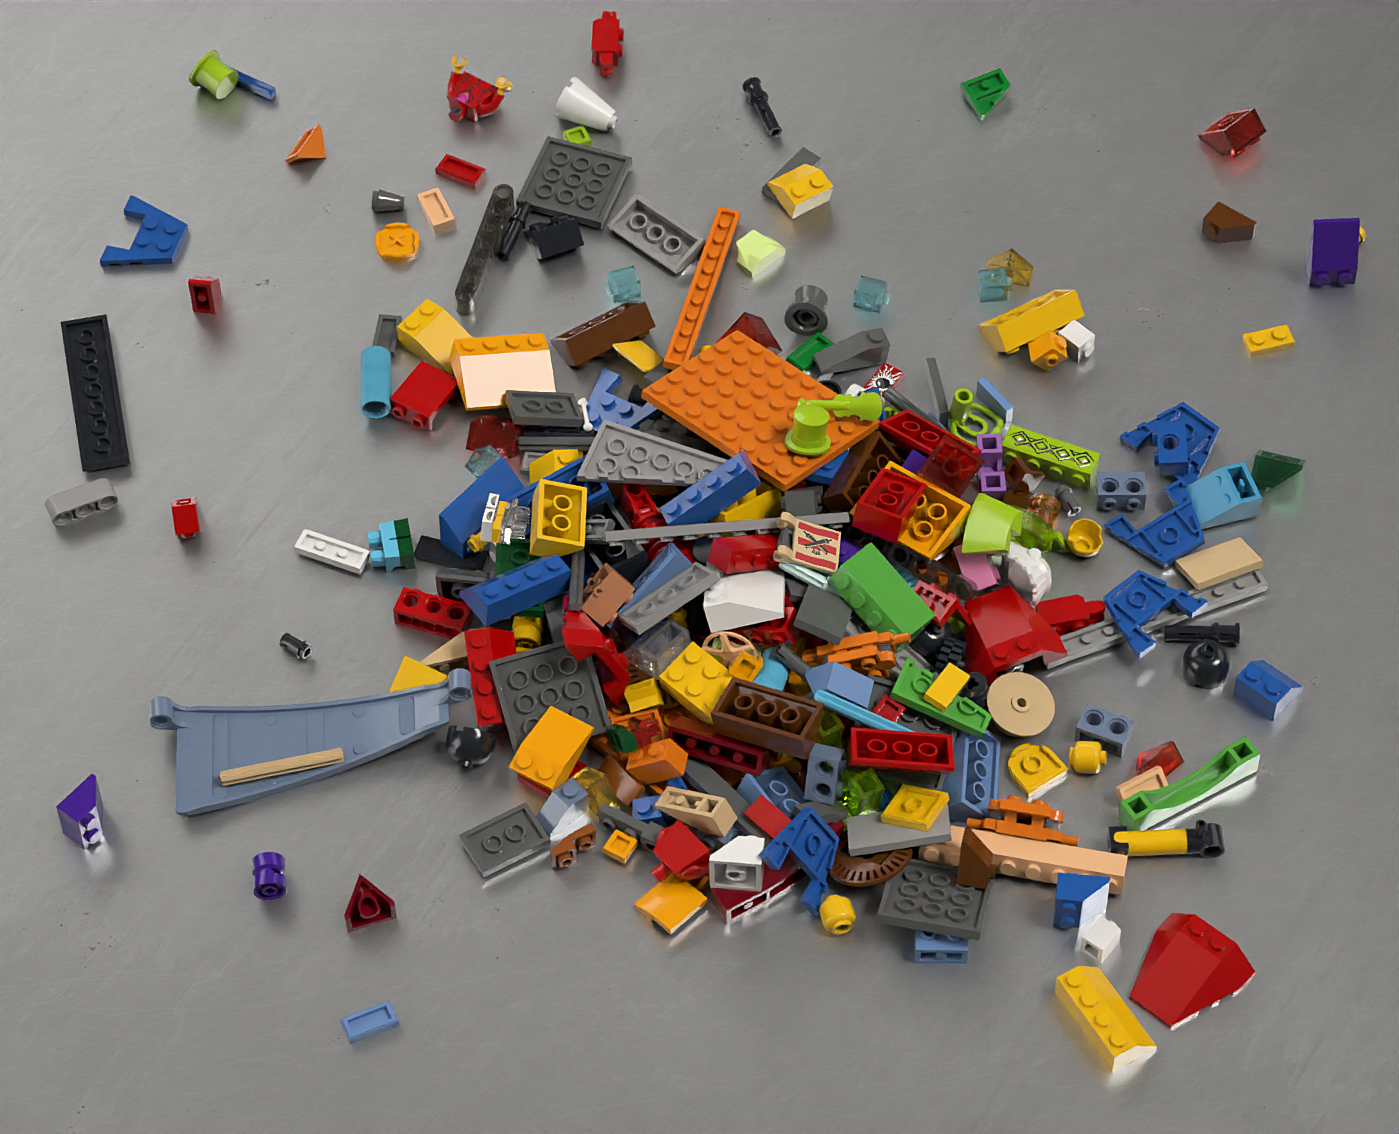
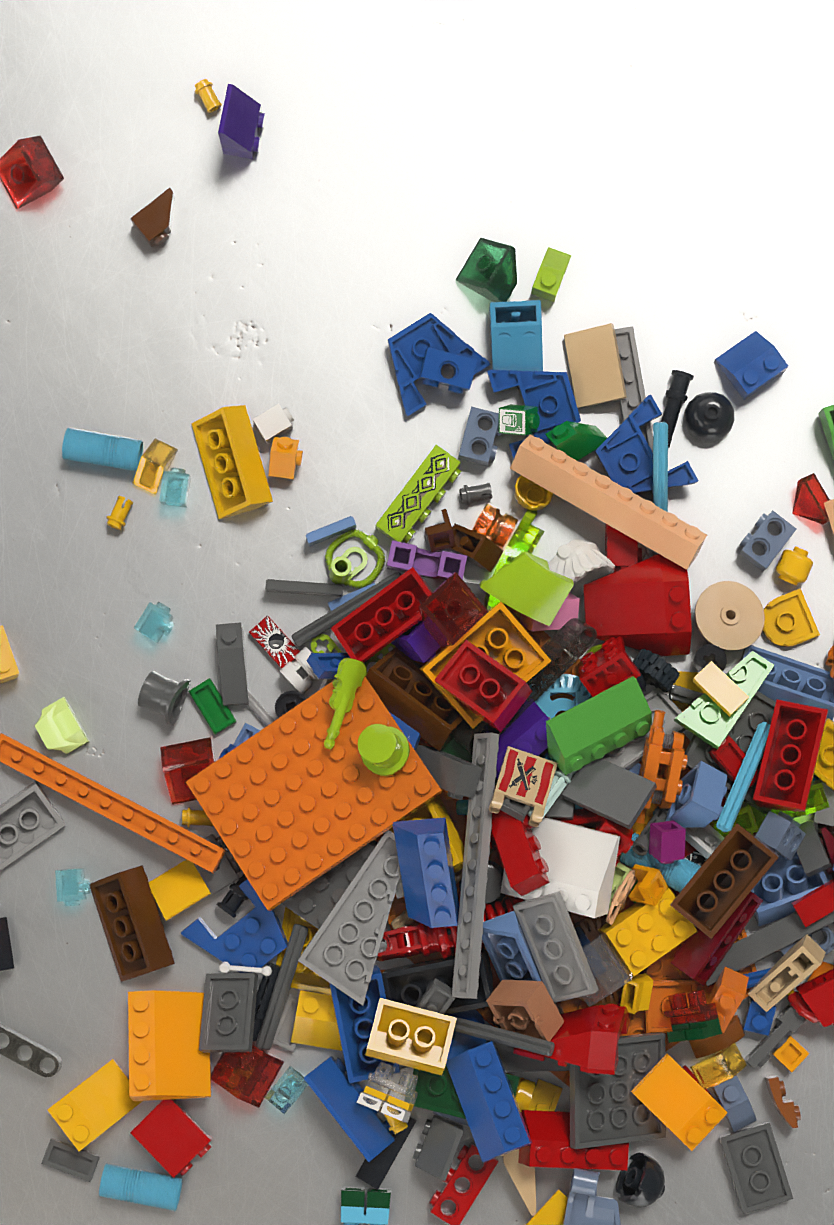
camera: 80 degrees left, 30 degrees up
yellow plate [1242,325,1295,358] -> none
none -> medium azure piece [62,427,143,472]
none -> yellow pin [106,496,133,530]
none -> green brick [499,404,540,436]
none -> light nougat brick [510,434,707,569]
none -> lime slope [531,247,572,302]
none -> green slope [545,421,607,461]
none -> magenta brick [649,820,686,864]
none -> medium azure axle [653,422,668,512]

